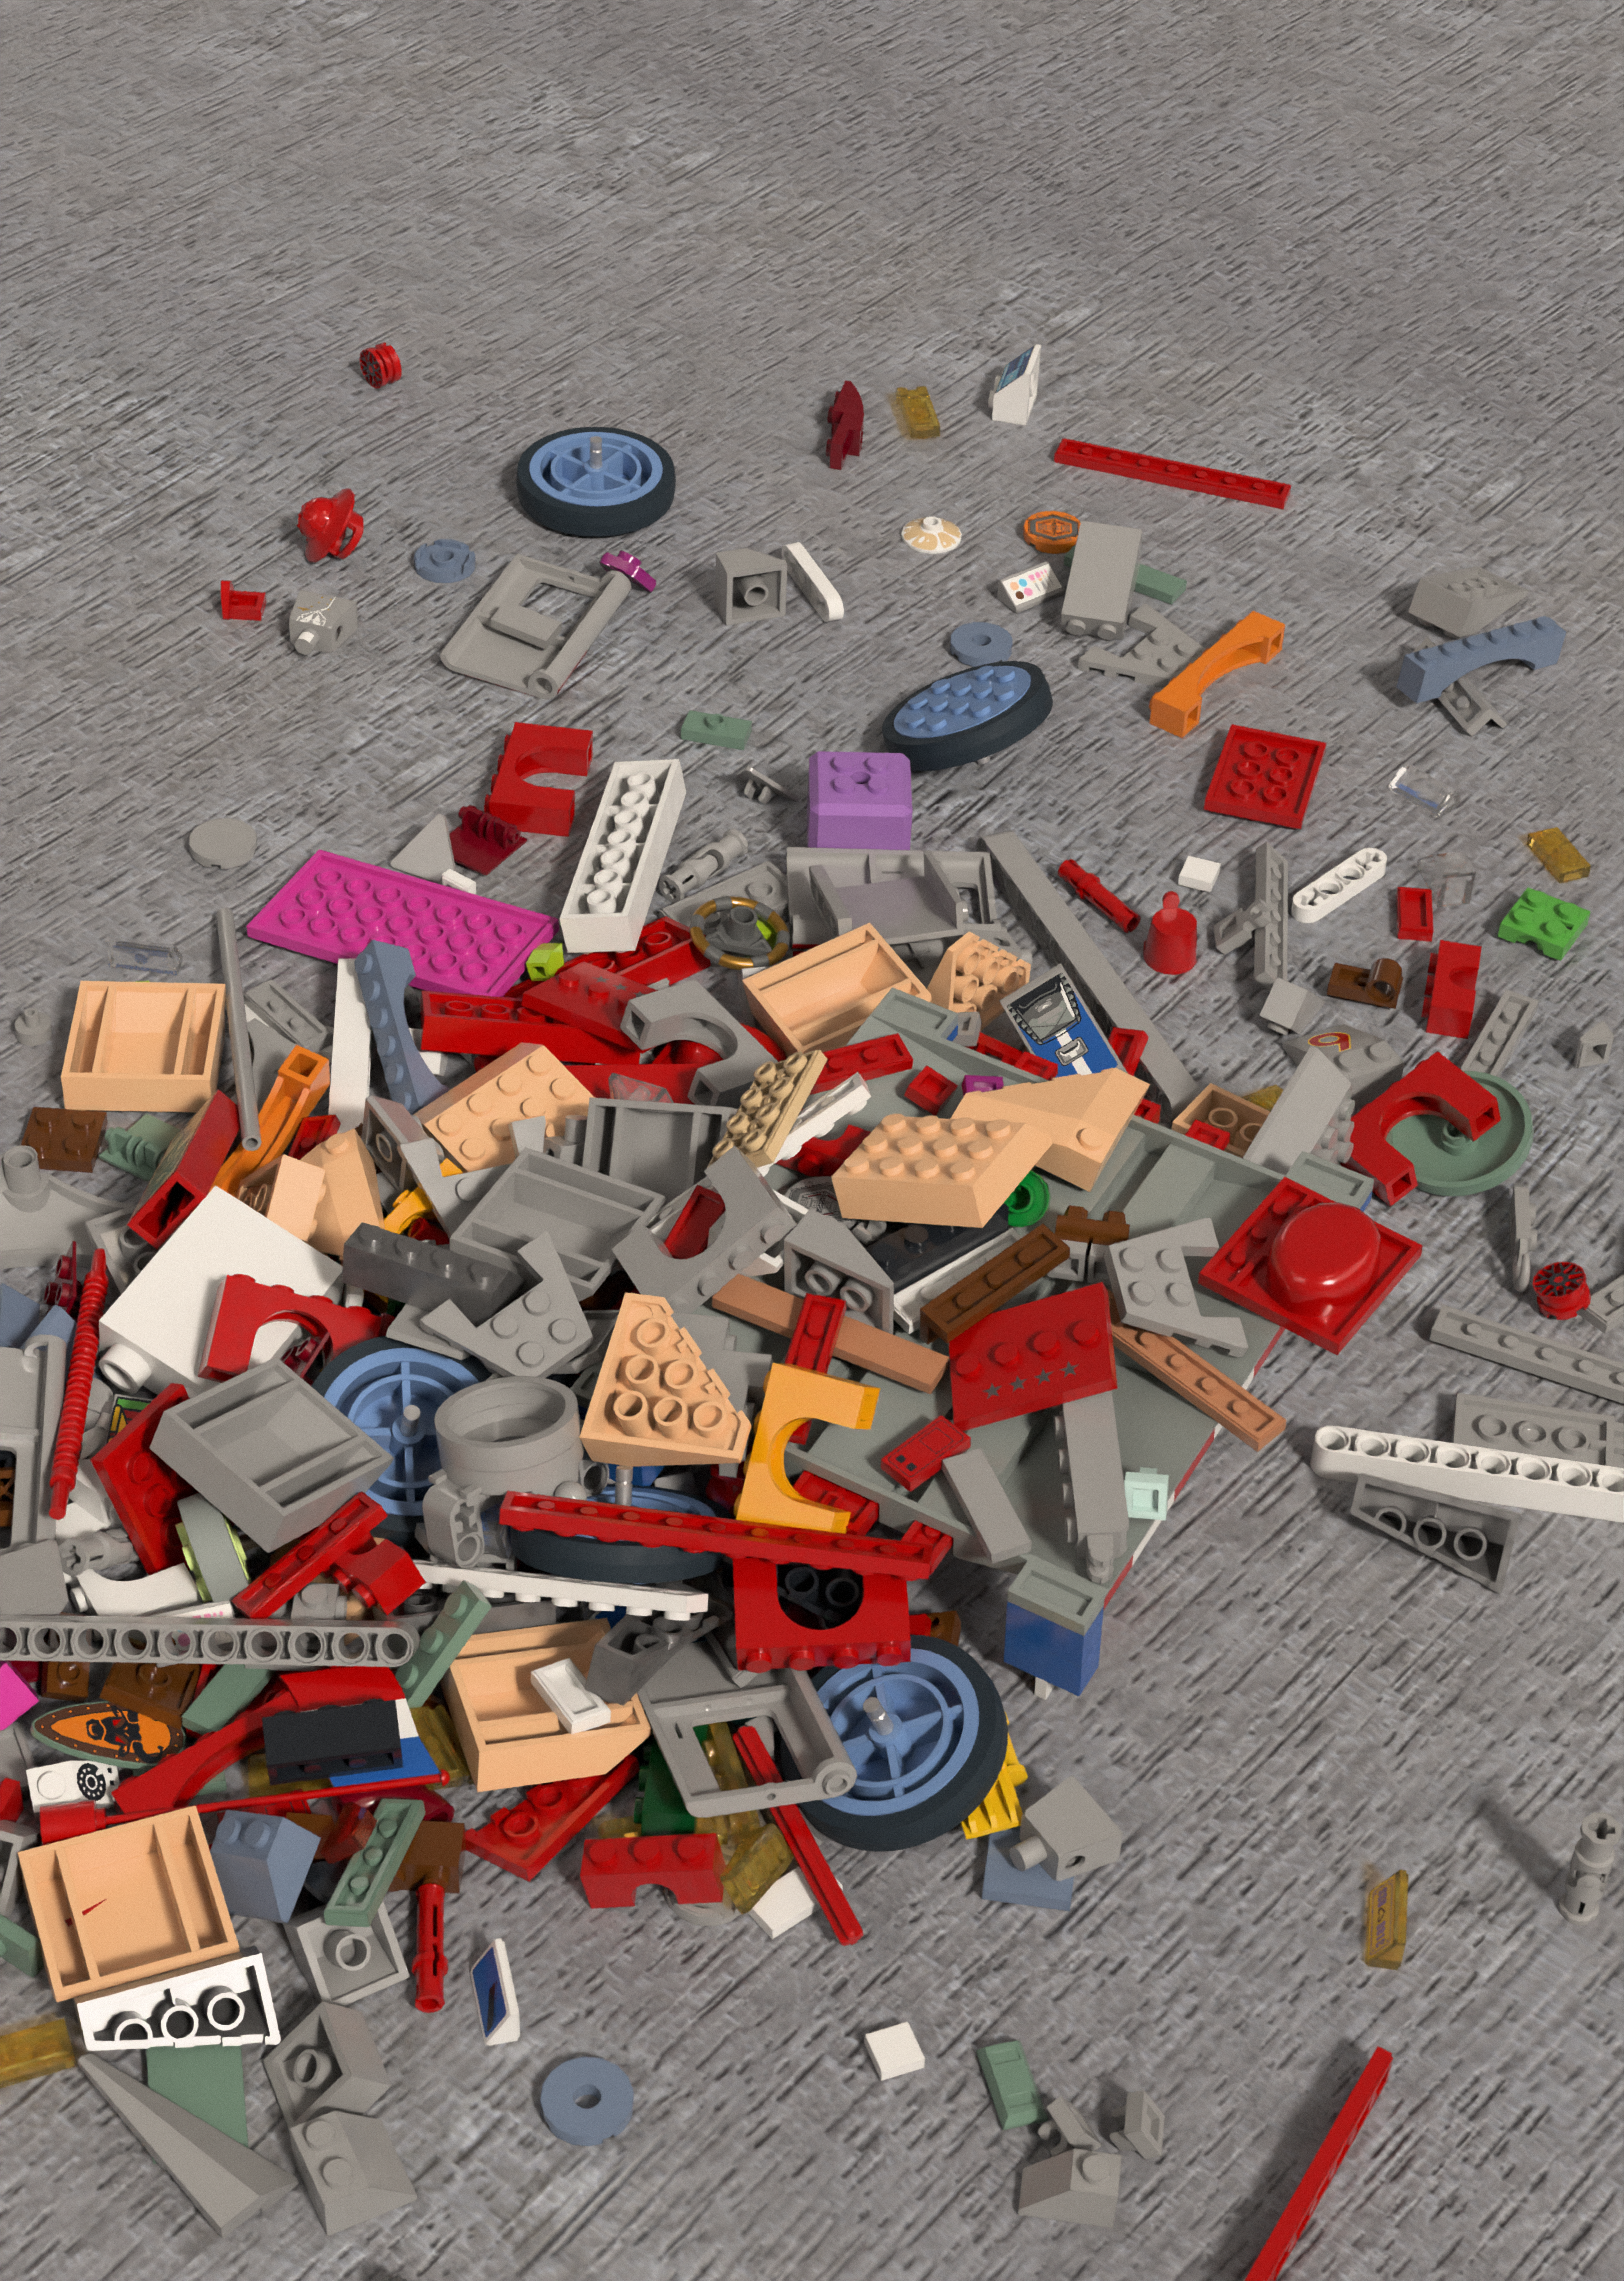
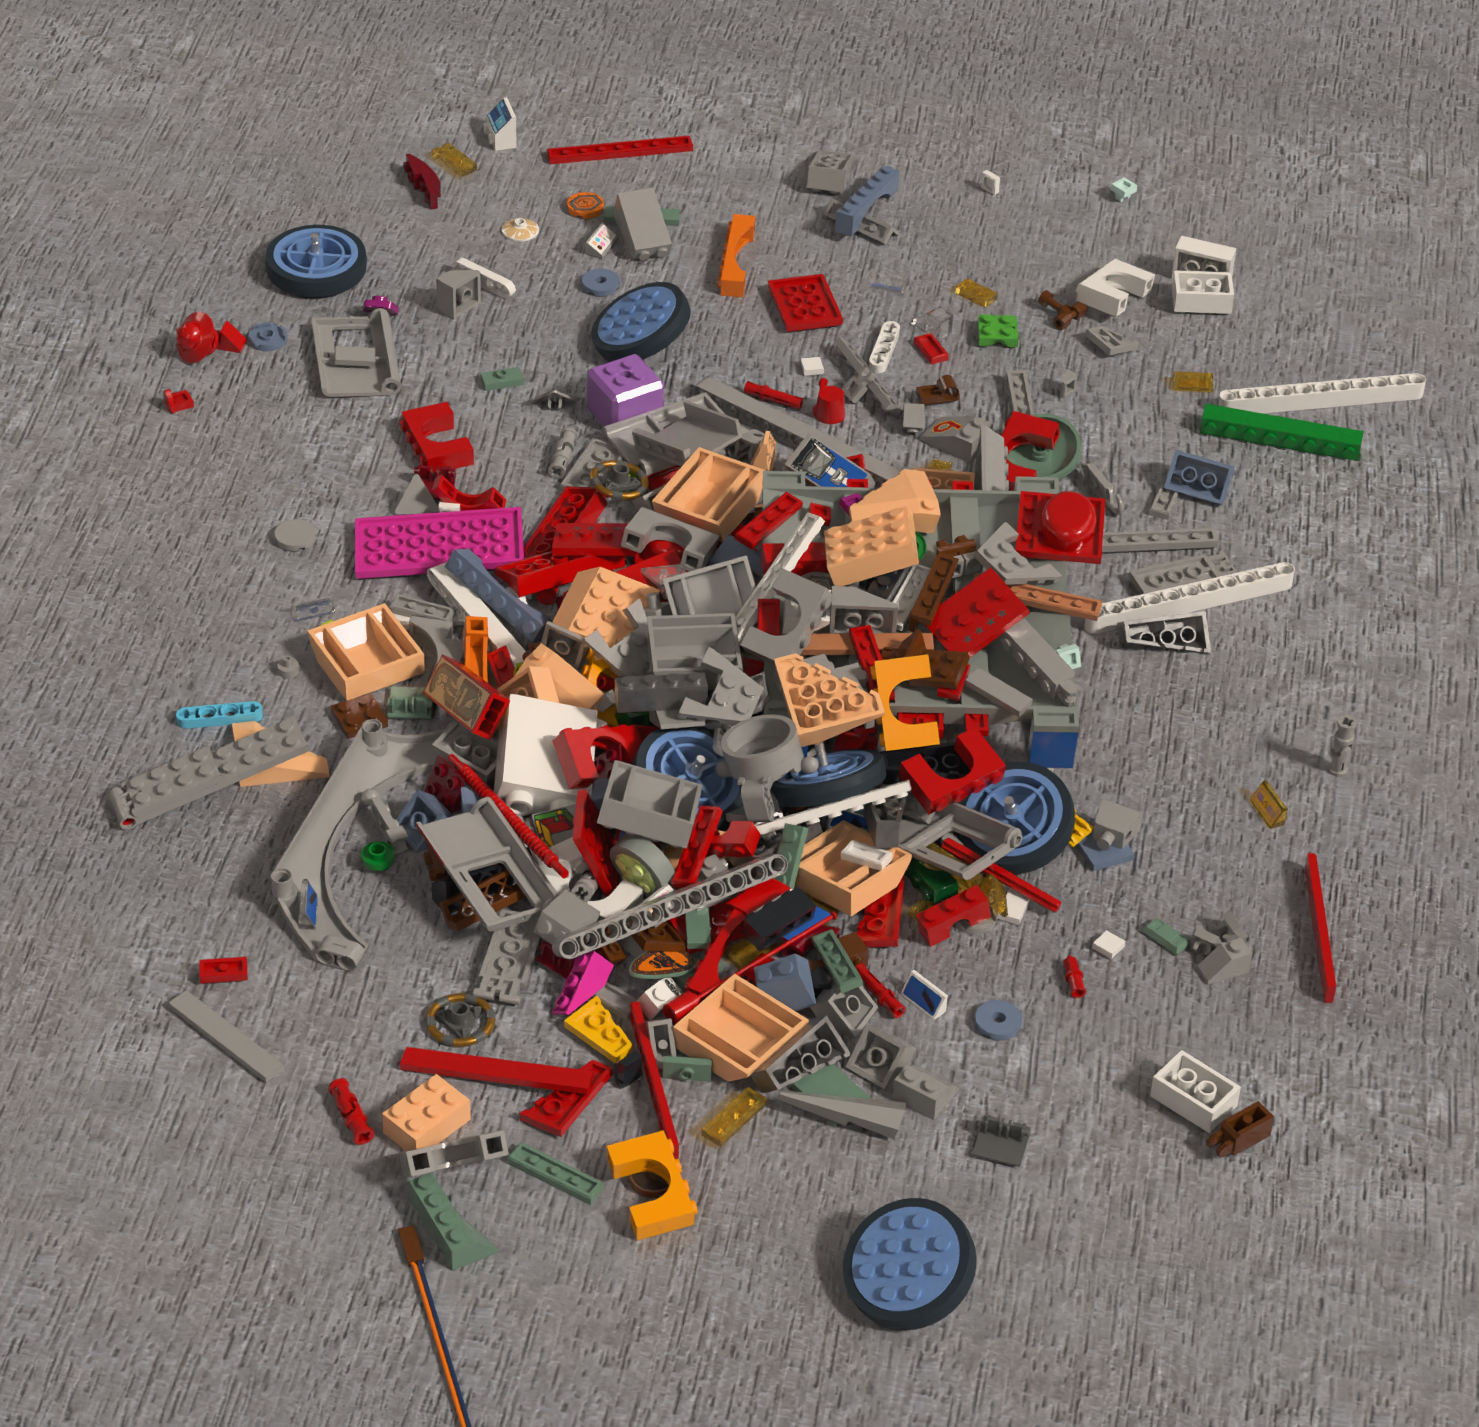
camera: 30 degrees left, 0 degrees up
light grey piece [216,908,261,1151] -> none
light grey torso [289,590,358,655] -> none
clear red tile [320,1801,377,1864] -> none
red wheel [359,342,402,389] -> none
red plate [499,1491,933,1581] -> none
lime piece [526,943,564,981] -> none
white brick [559,759,686,954] -> none
tan tile [707,1049,827,1168] -> none
light grey wing [1078,604,1205,688] -> none
red arch [1421,940,1482,1039] -> none
red wheel [1532,1262,1591,1320] -> none
none -> red slope [216,321,247,353]
none -> red arch [432,474,507,511]
none -> reddish brown plate [881,629,970,689]
none -> red axle [1063,955,1086,998]

